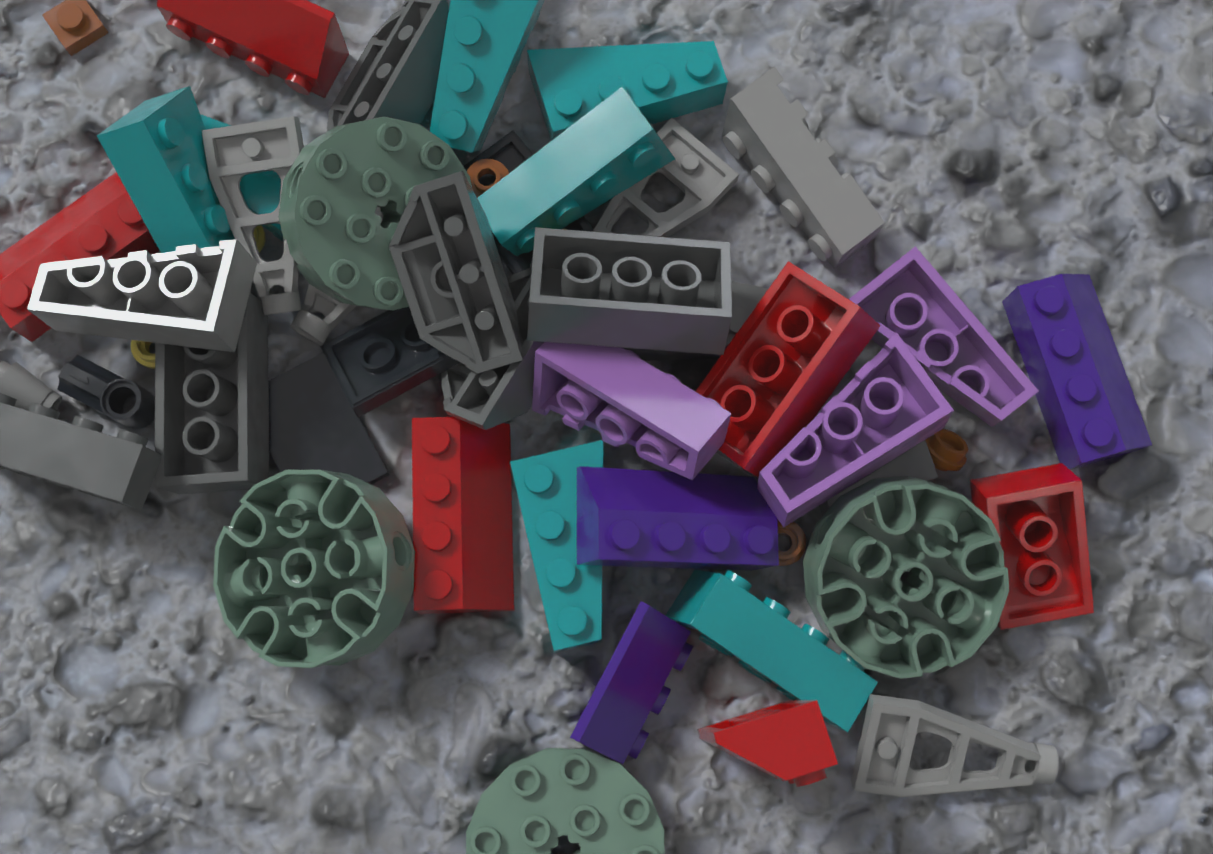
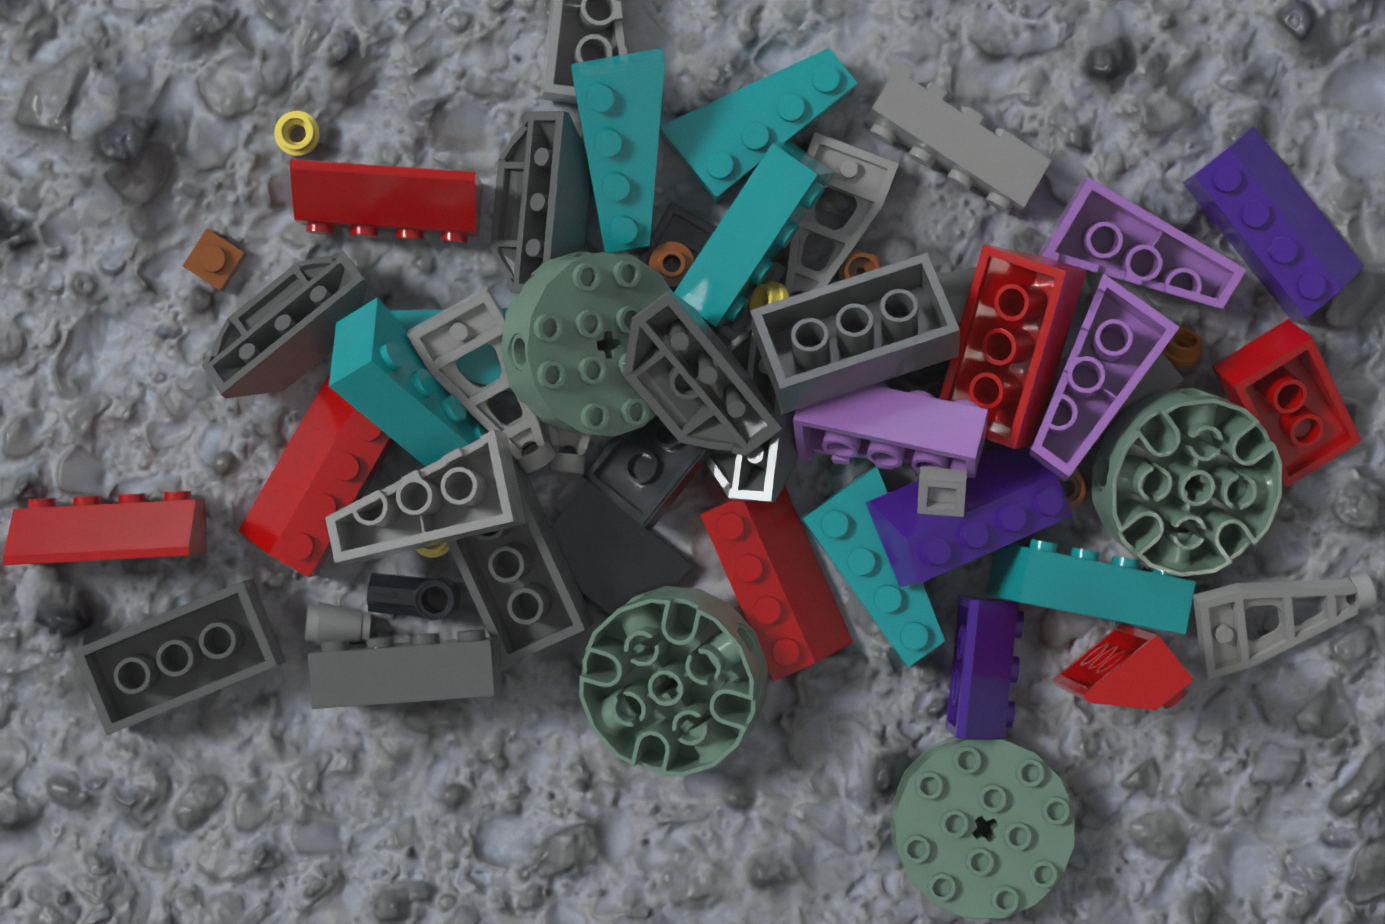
camera: 20 degrees left, 10 degrees up
none -> dark grey wedge [202,251,368,399]
none -> light grey plate [917,467,967,517]

